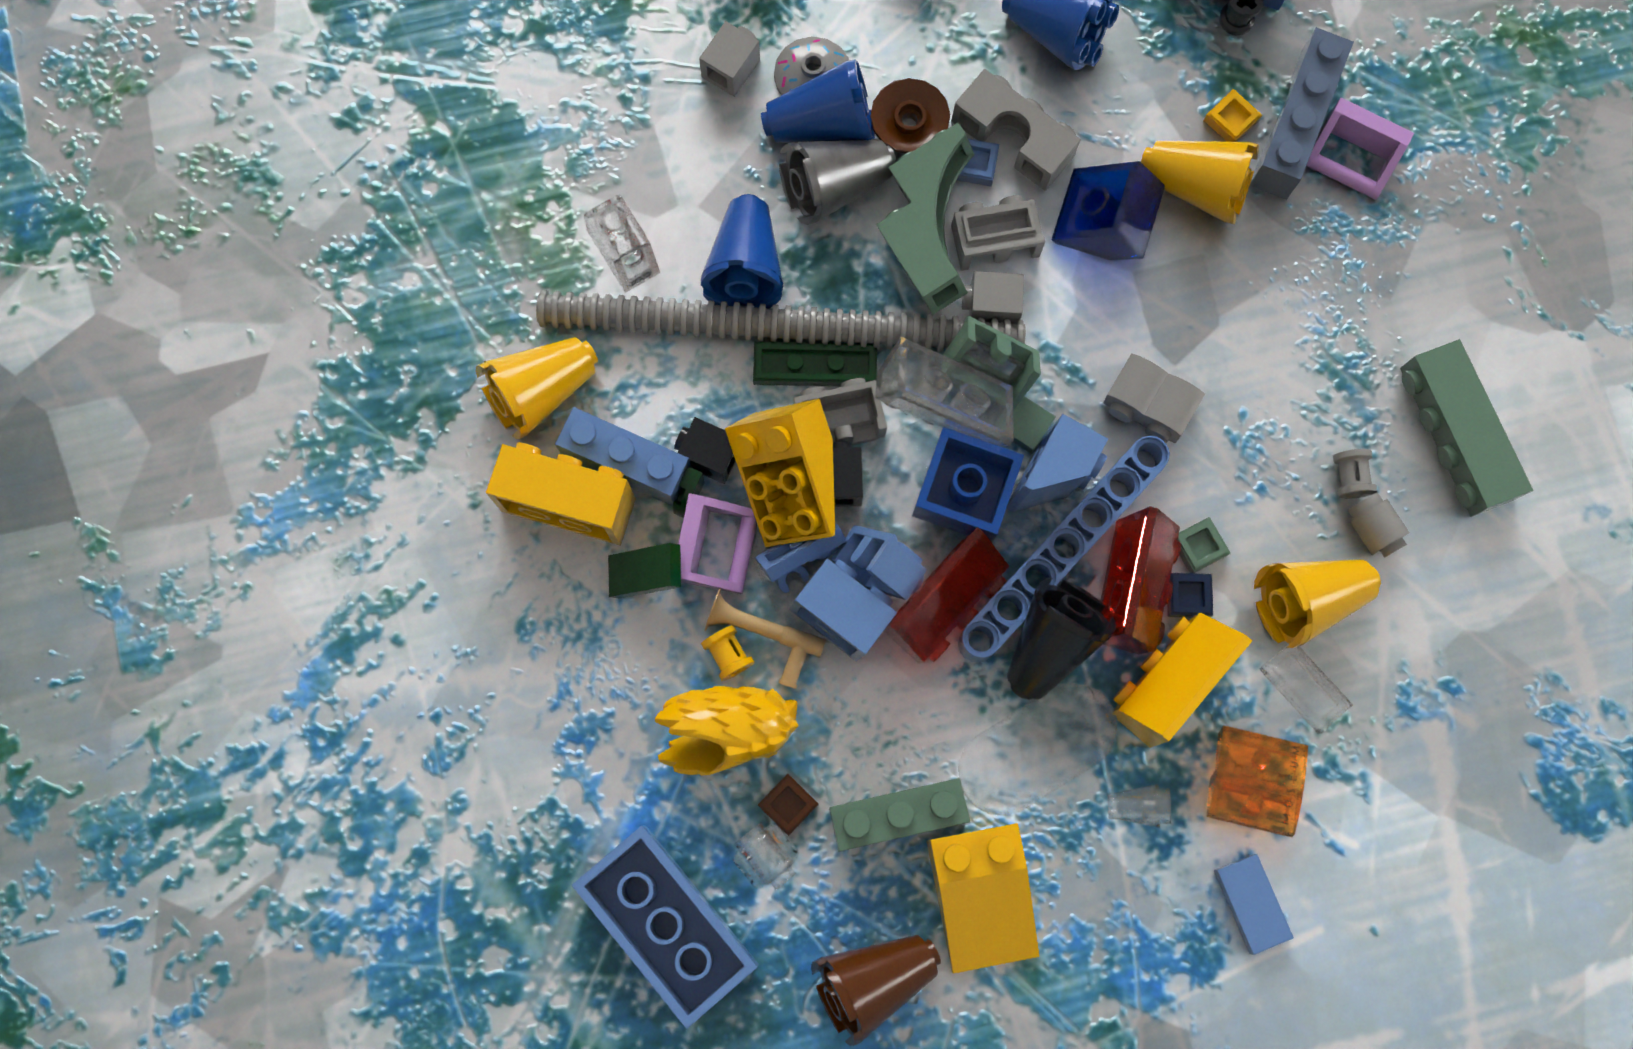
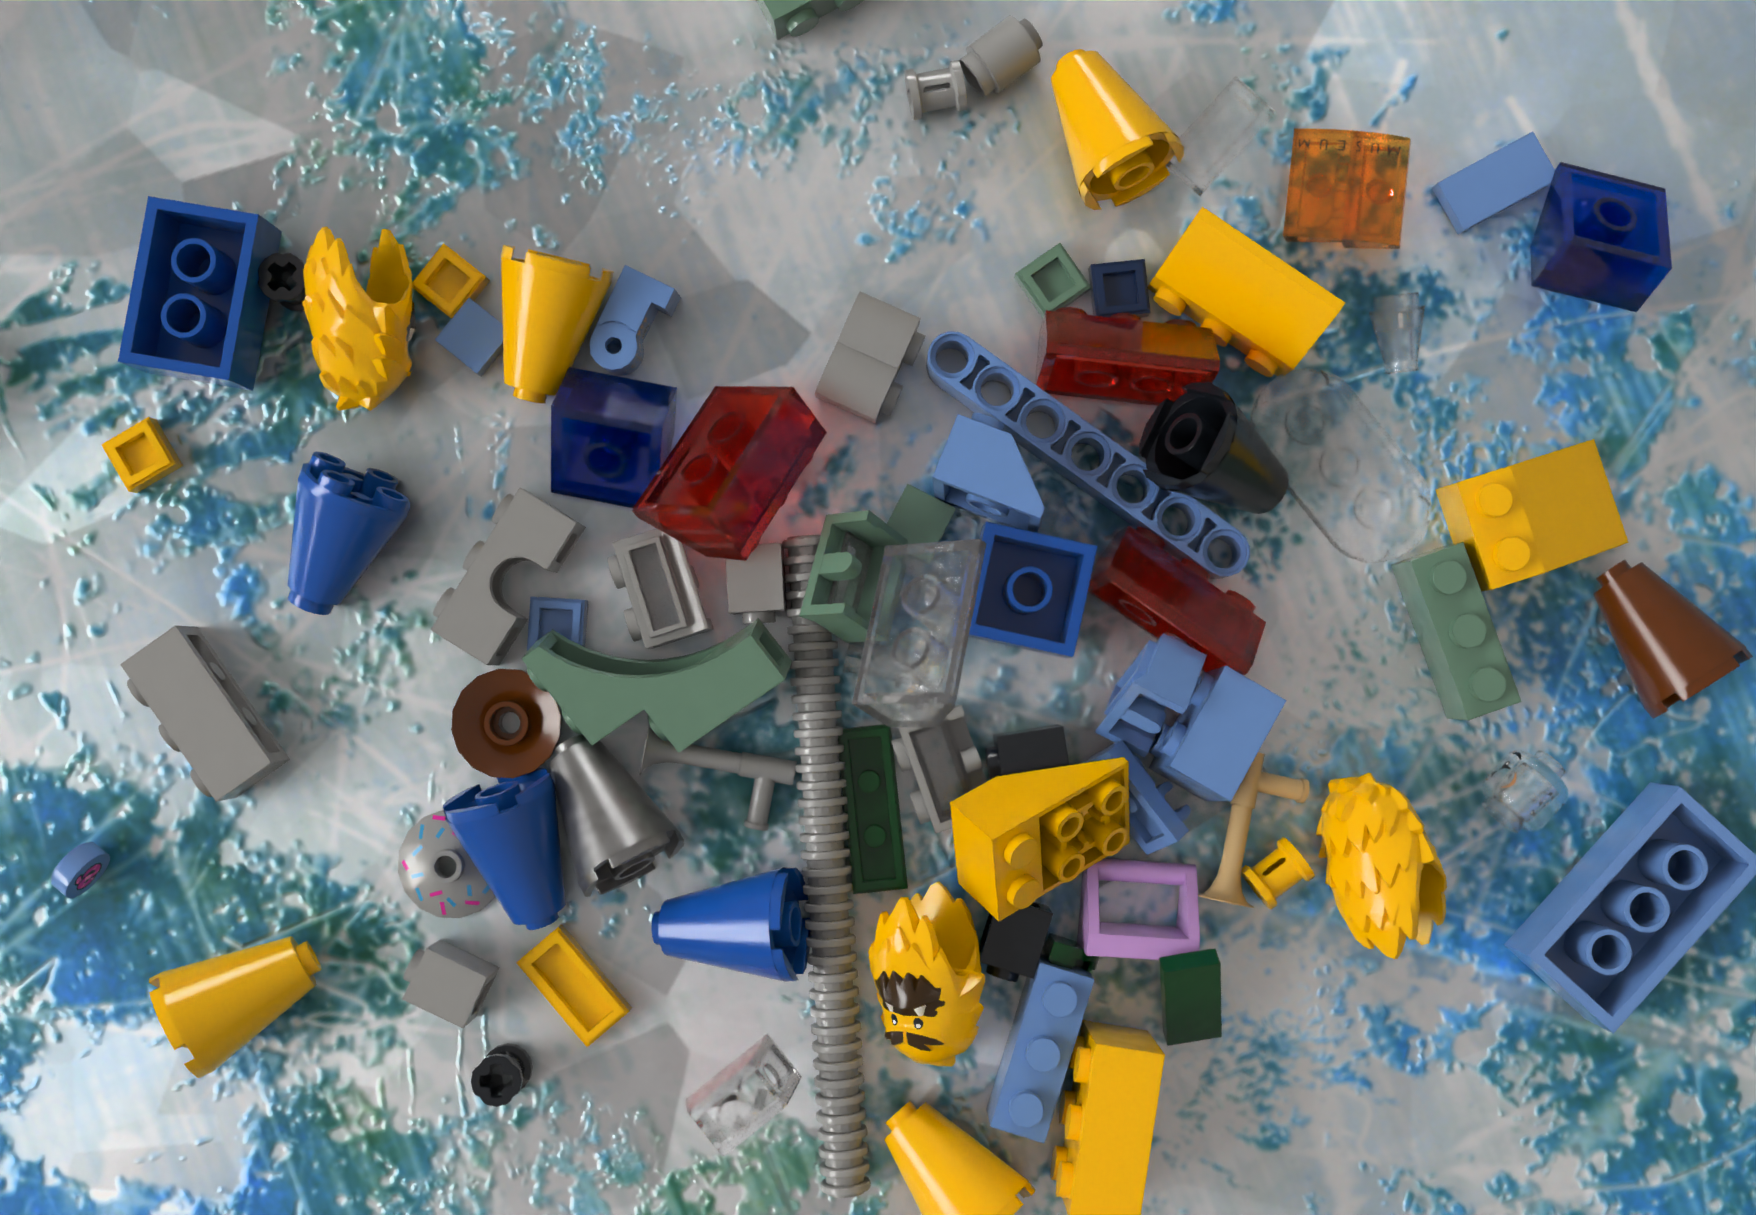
camera: 90 degrees left, 10 degrees up
reddish brown tile [758,774,819,836] -> none
sand blue arch [1250,27,1354,200] -> none
lavender tile [1307,98,1414,200] -> none
none -> yellow head [302,226,416,411]
none -> medium blue tile [435,298,503,377]
none -> black bush [471,1043,533,1107]
none -> yellow tile [516,924,632,1047]
none -> medium blue leg [589,265,681,376]
none -> clear red slope [631,386,827,561]
none -> light grey piece [639,724,797,831]
none -> yellow head [868,881,985,1067]
none -> clear blue slope [1530,162,1672,312]

